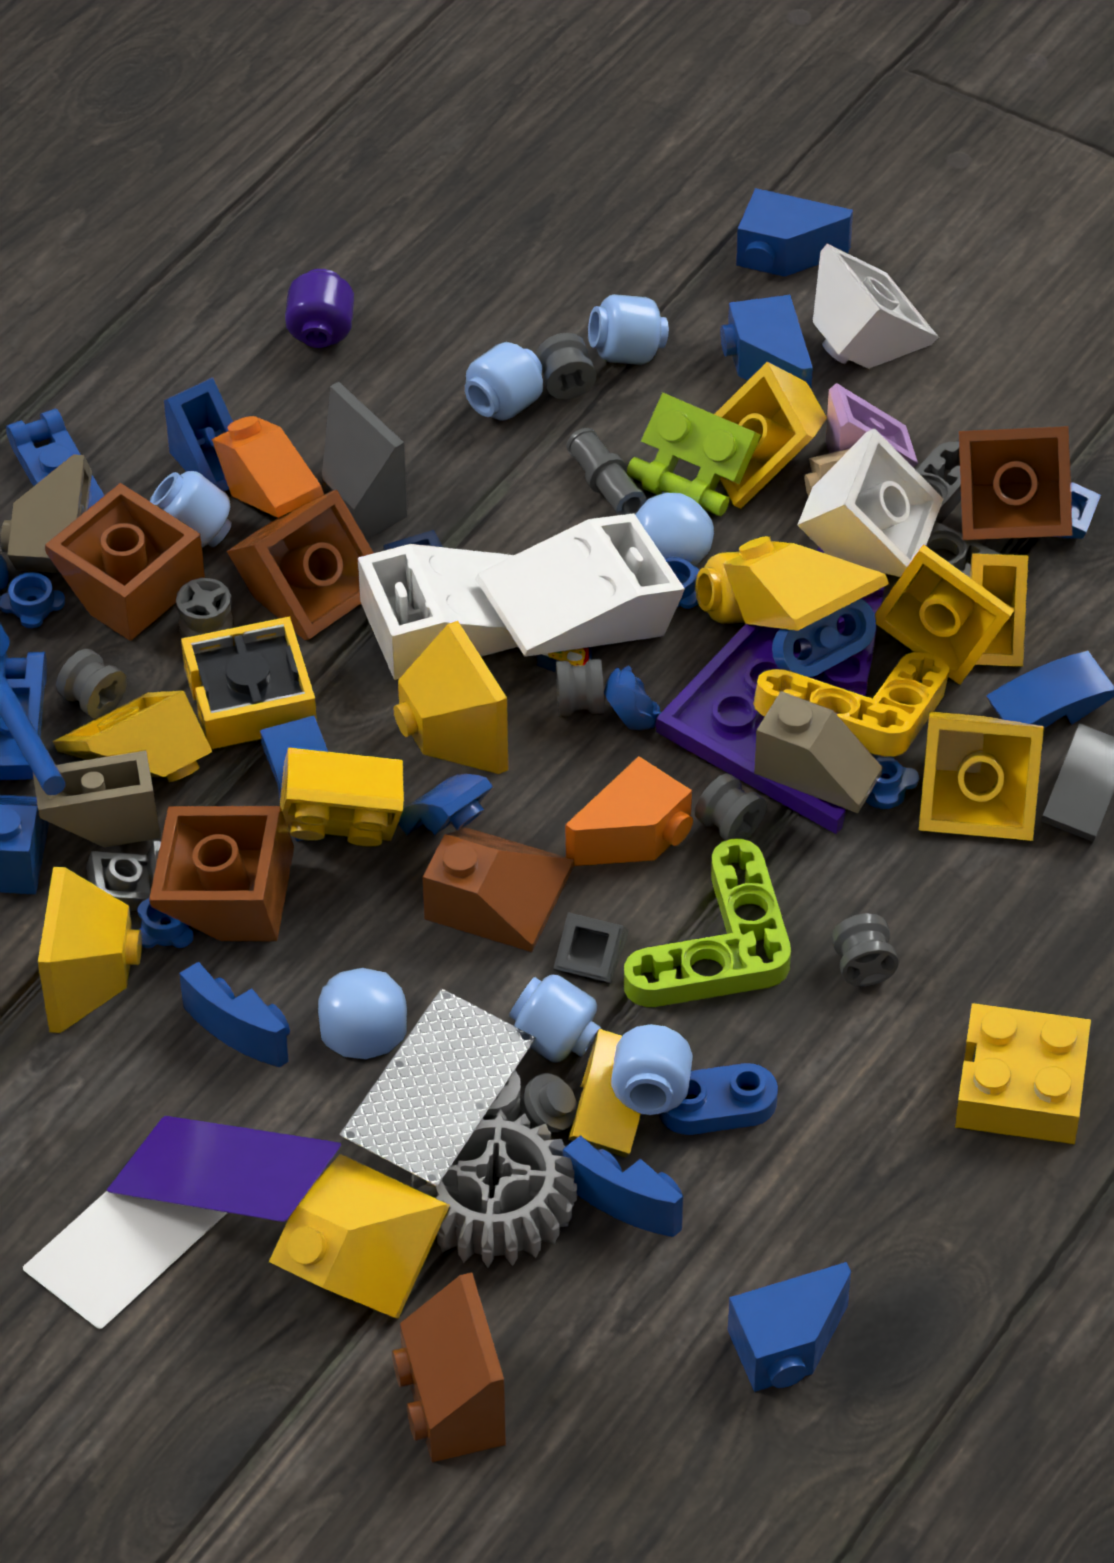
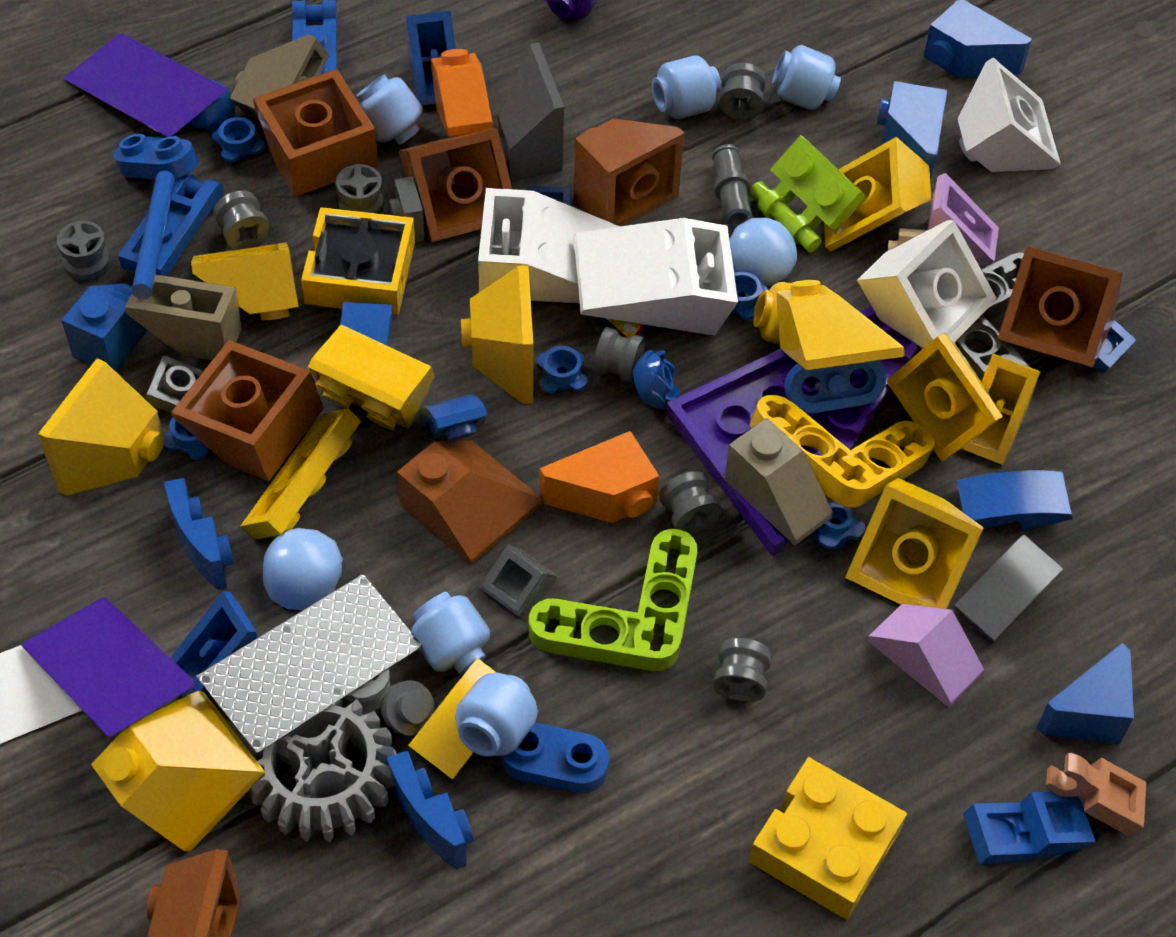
camera: 20 degrees right, 5 degrees up
none -> blue slope [170,591,258,699]
none -> yellow plate [240,408,361,540]
none -> dark grey plate [389,176,425,243]
none -> blue plate [537,346,587,394]
none -> dark orange slope [573,118,685,227]
none -> lavender slope [867,604,984,707]

